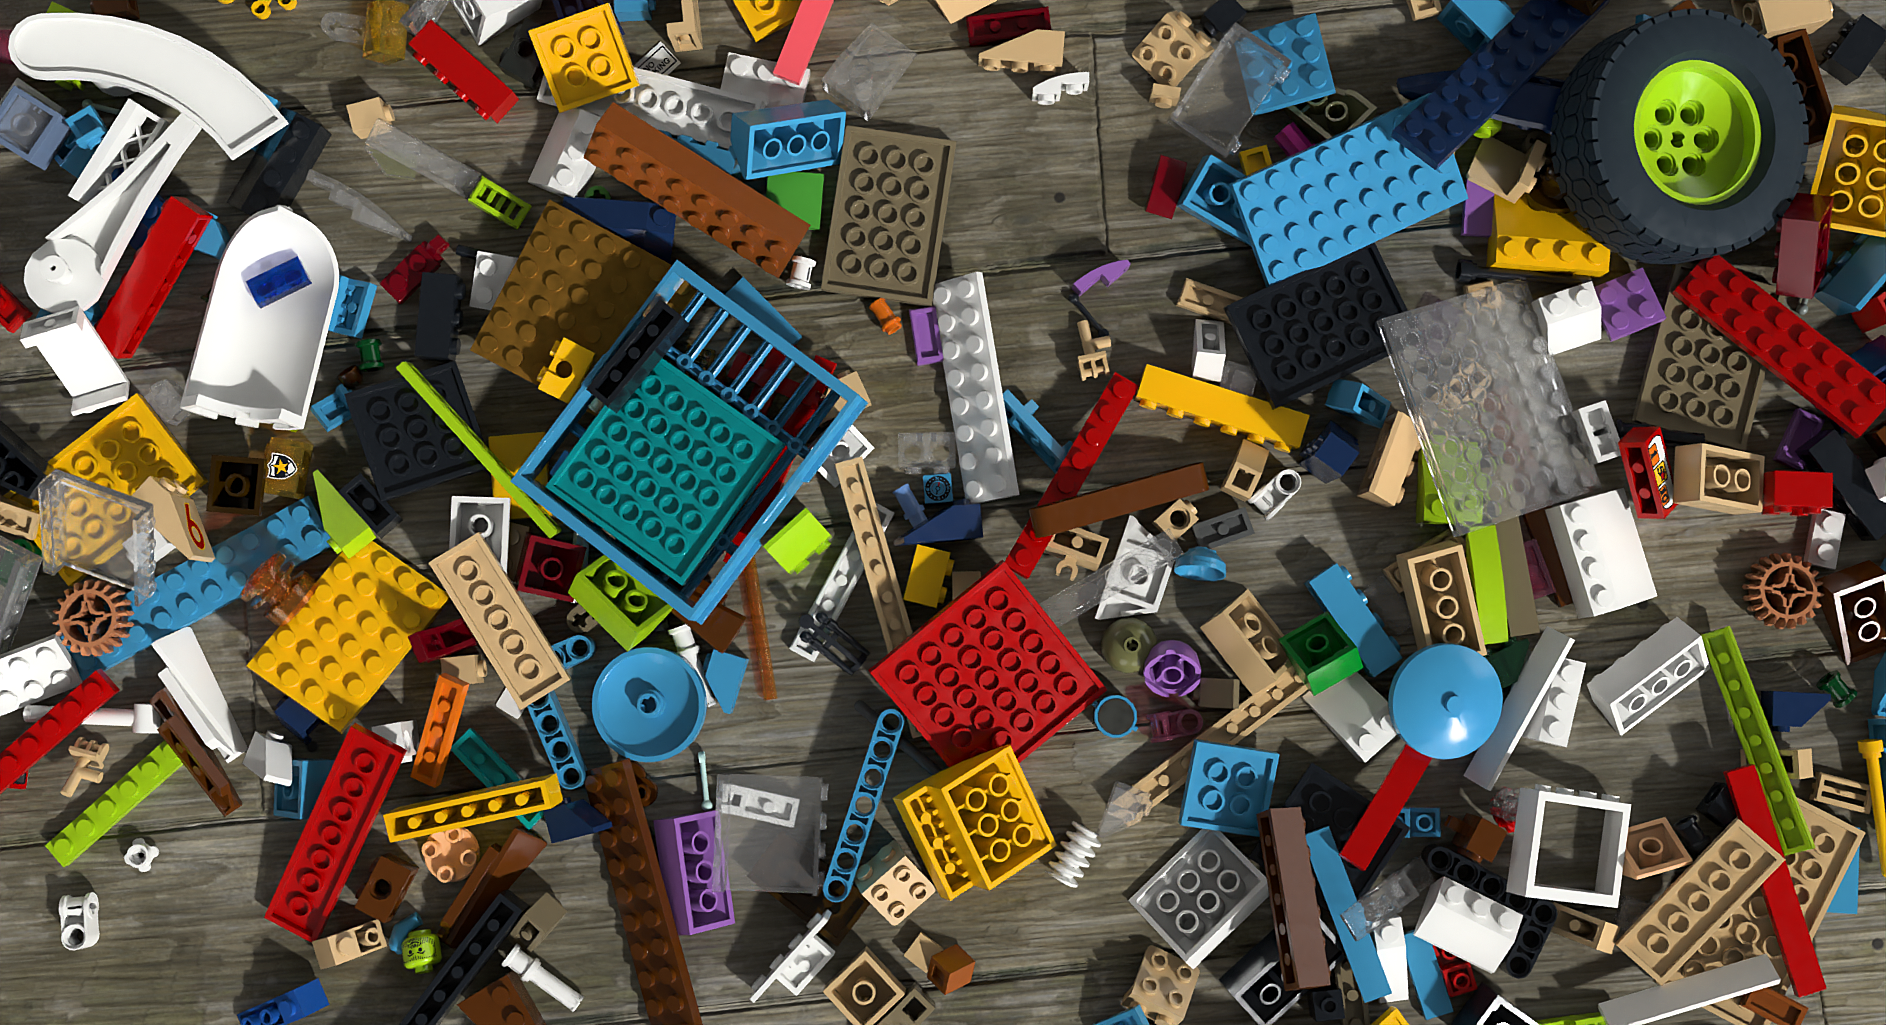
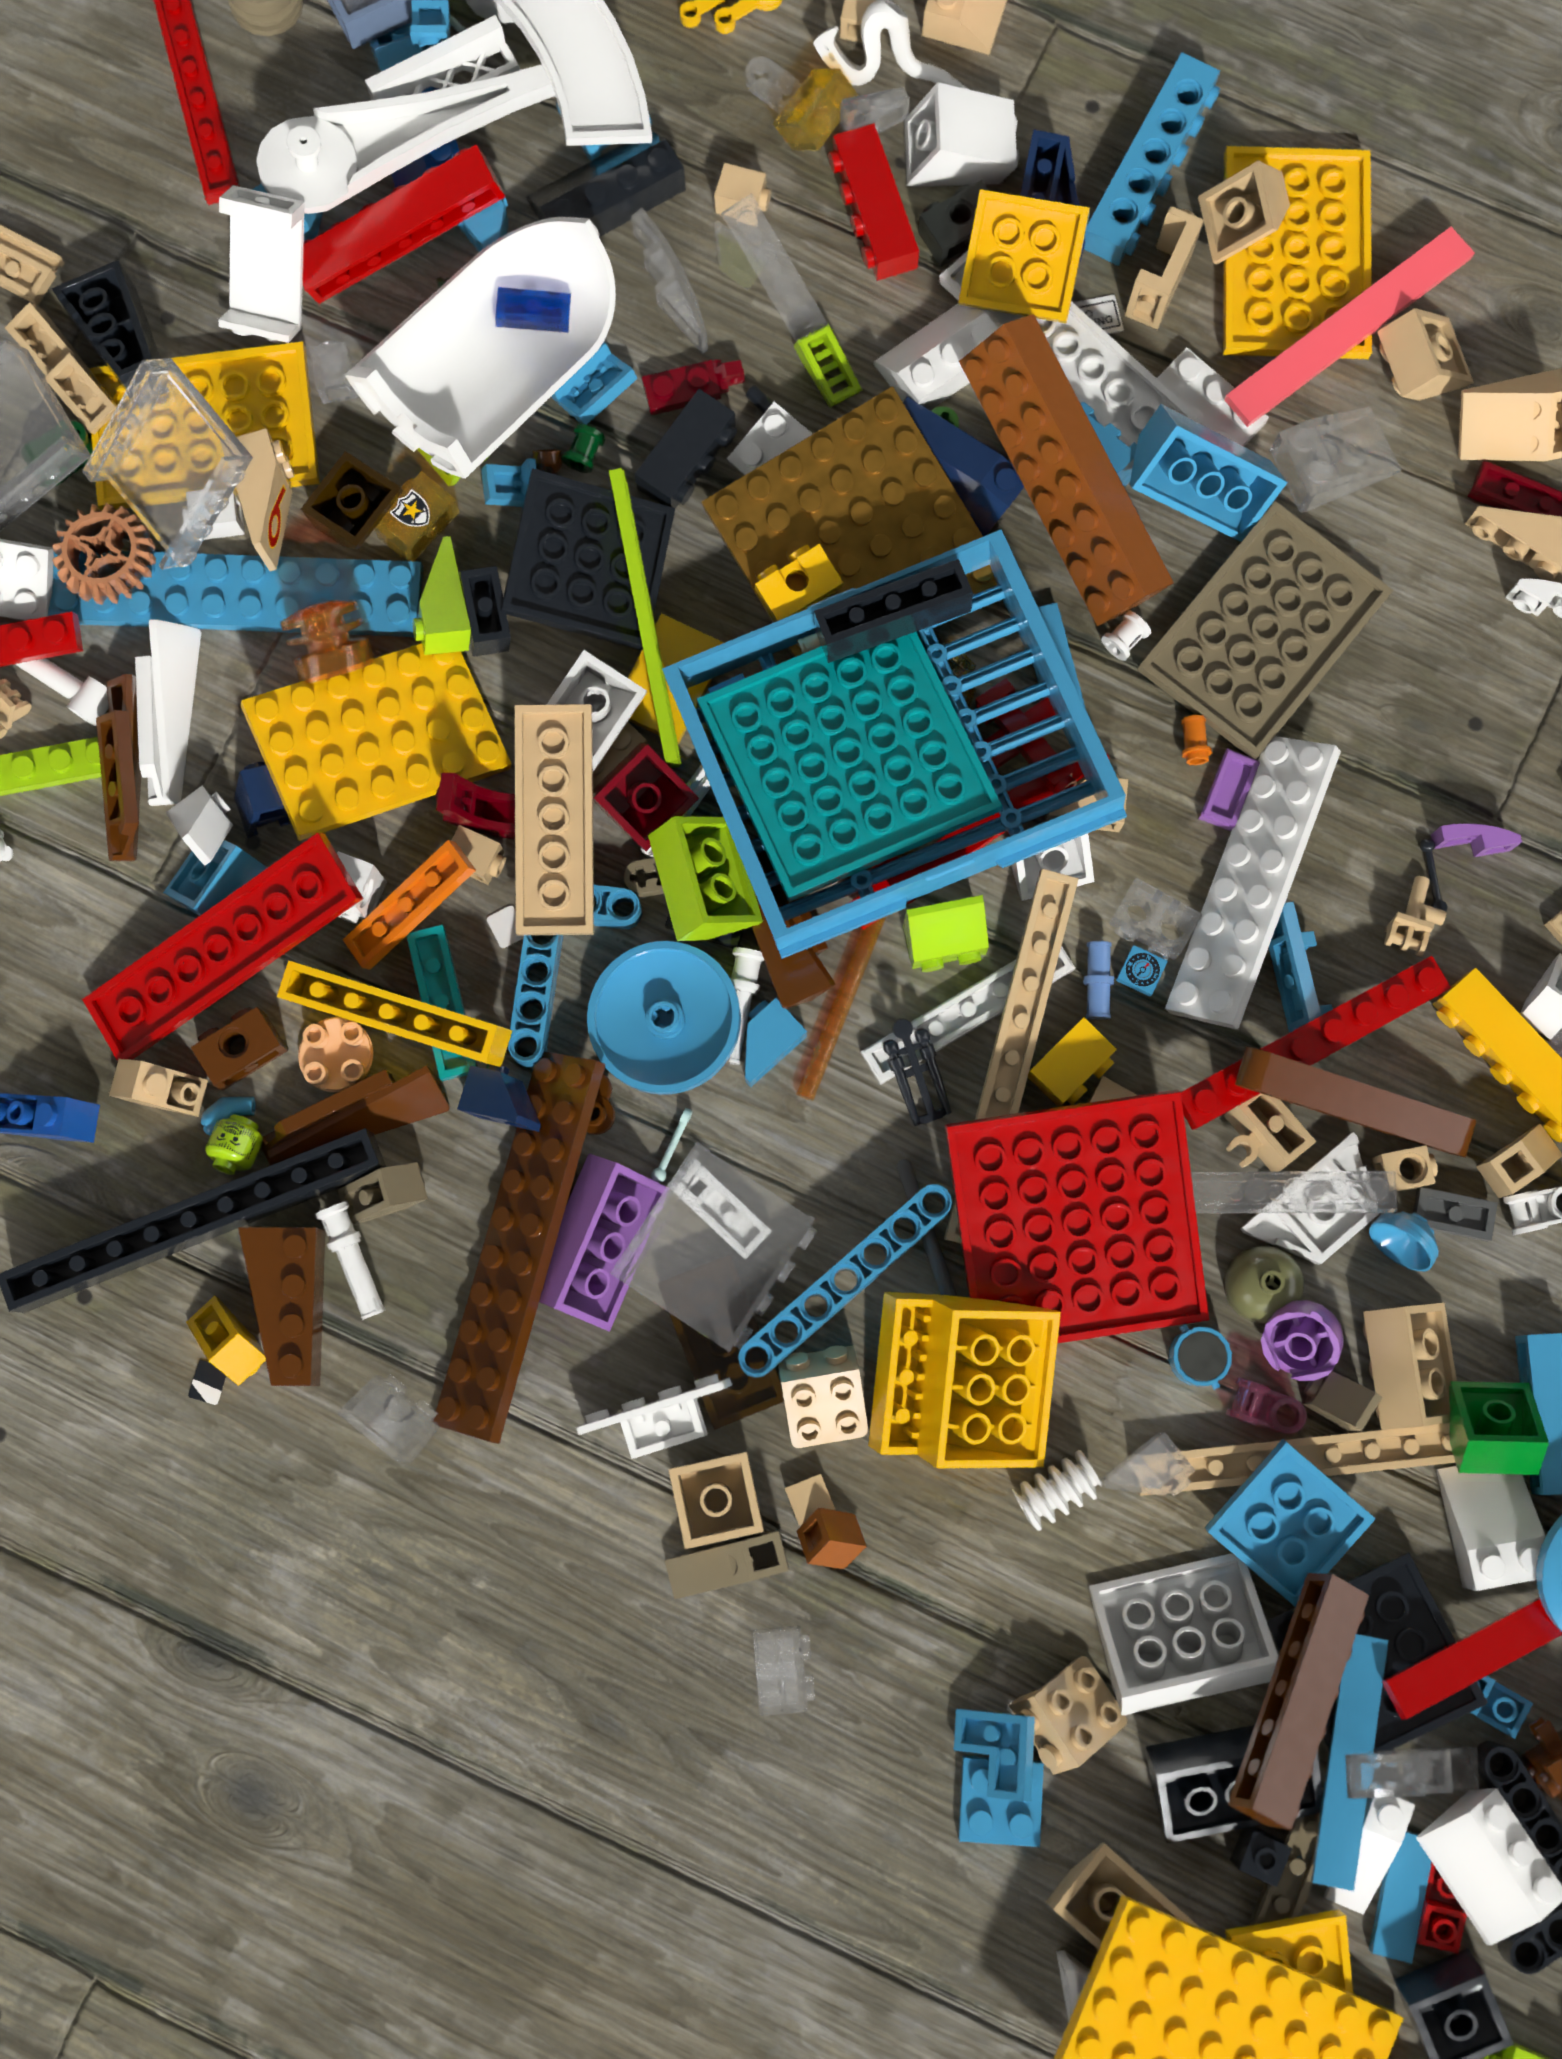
camera: 30 degrees right, 5 degrees down
bright green tile [766,172,824,231] -> none
dark blue slope [893,499,983,546] -> none

